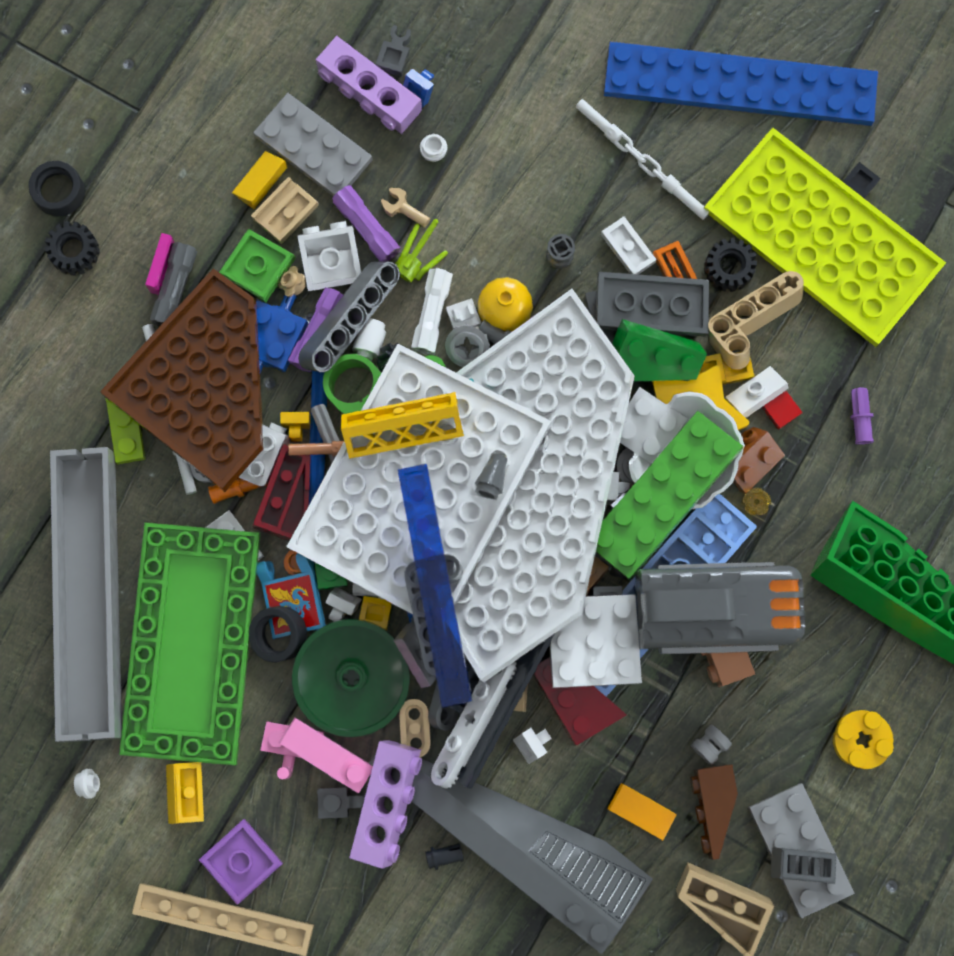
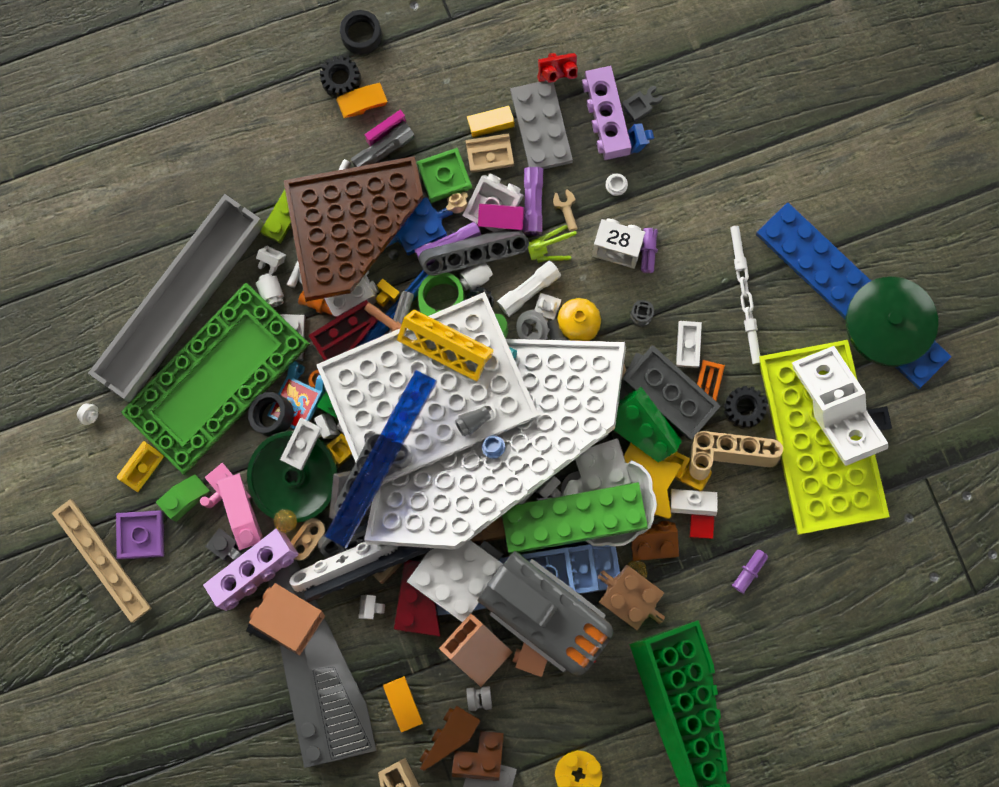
camera: 45 degrees right, 0 degrees up
none -> bright green slope [156,474,211,522]
none -> nougat brick [249,583,325,656]
none -> white tile [256,246,286,274]
none -> white brick [256,273,284,308]
none -> clear yellow plate [274,509,297,533]
none -> white plate [280,418,322,470]
none -> light orange slope [336,83,388,118]
none -> nougat brick [439,614,512,687]
none -> reddish brown plate [452,731,504,781]
none -> dark pink tile [478,203,524,230]
none -> medium blue plate [482,435,505,459]
none -> red hips [537,53,578,83]
none -> white brick [592,219,645,269]
none -> medium nougat plate [598,565,665,630]
none -> medium lavender axle [640,228,658,273]
none -> white bracket [792,346,888,466]
none -> dark green dish [846,277,938,367]

